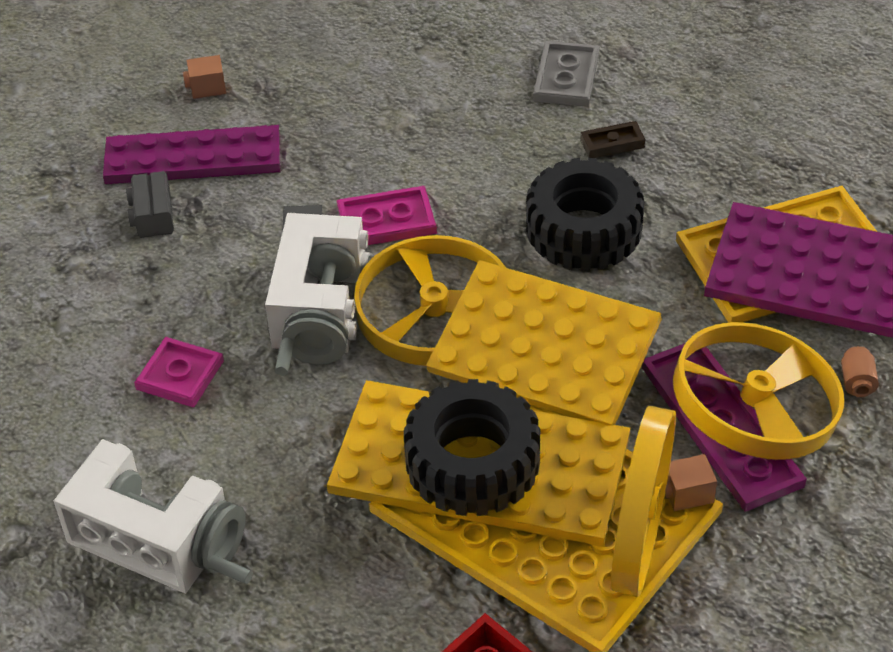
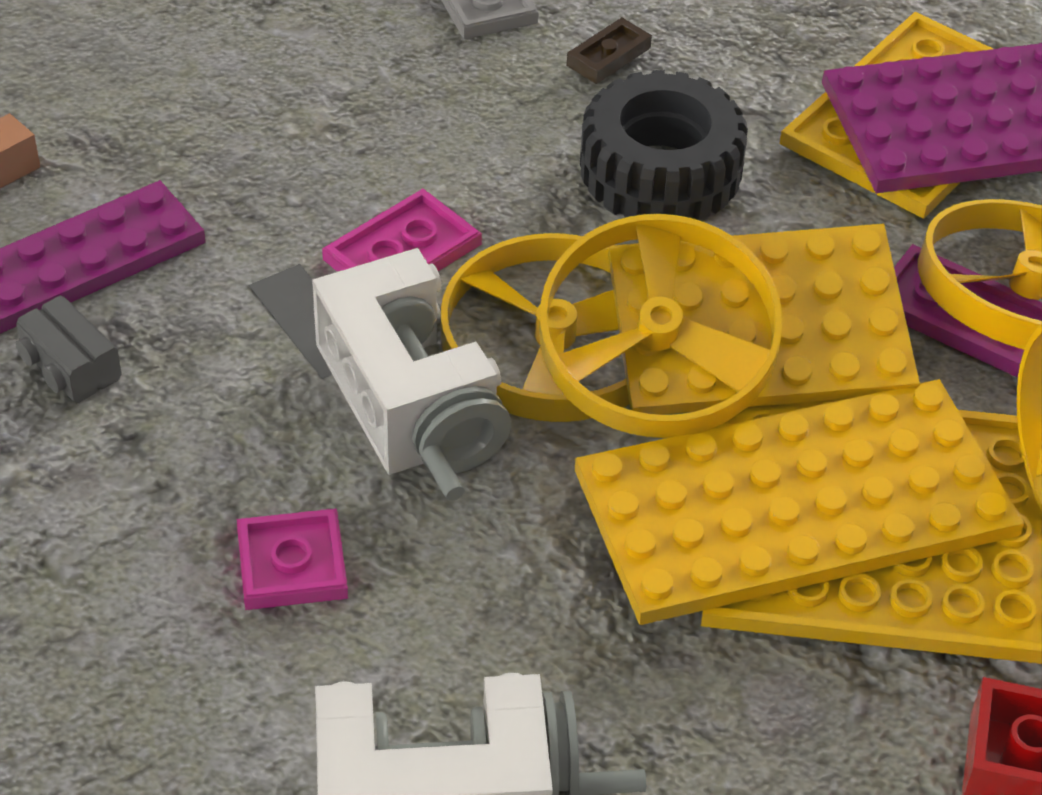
camera: 35 degrees left, 0 degrees up
black tyre [404,379,540,516] -> none
none -> yellow piece [539,214,783,438]

